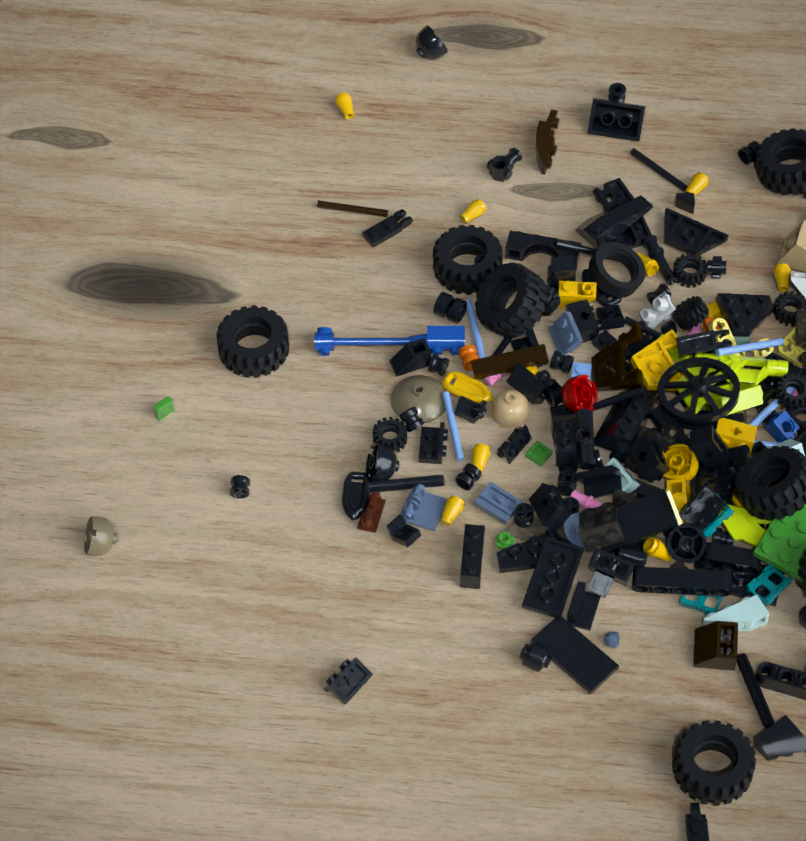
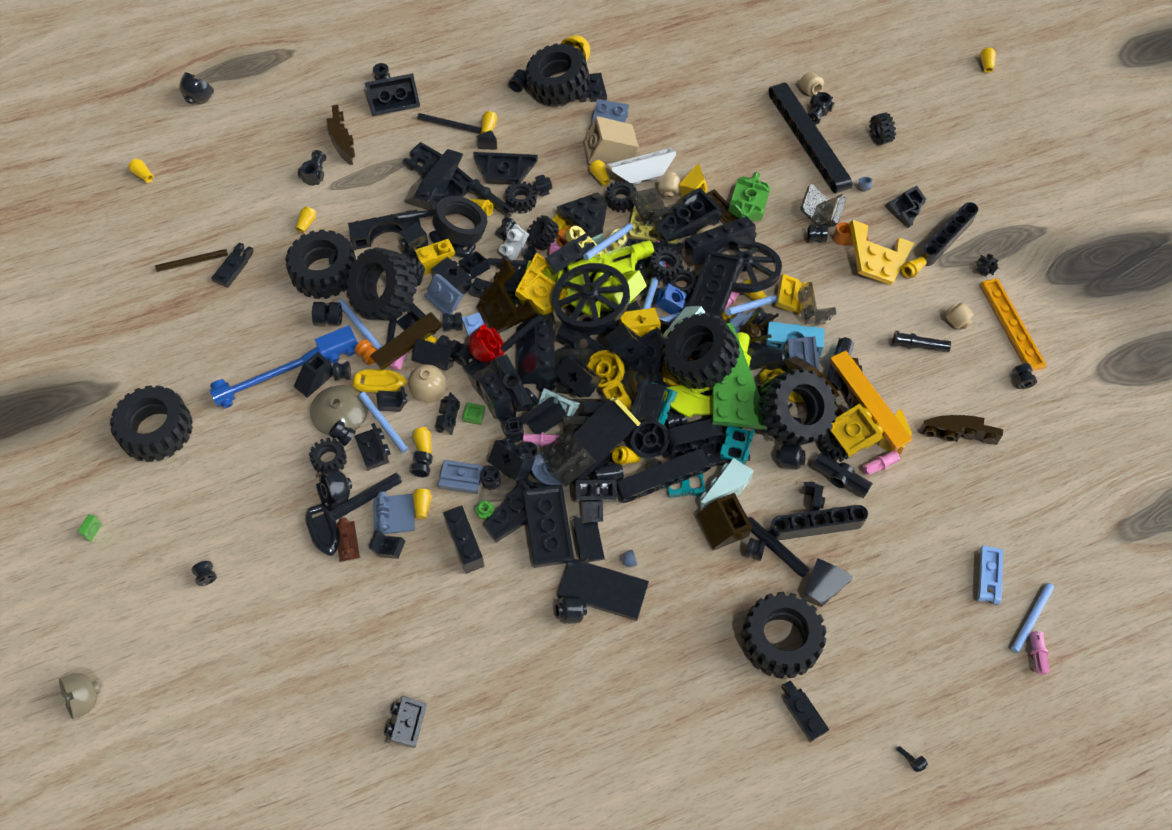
camera: 30 degrees left, 5 degrees up
none -> black wheel [745,538,766,561]

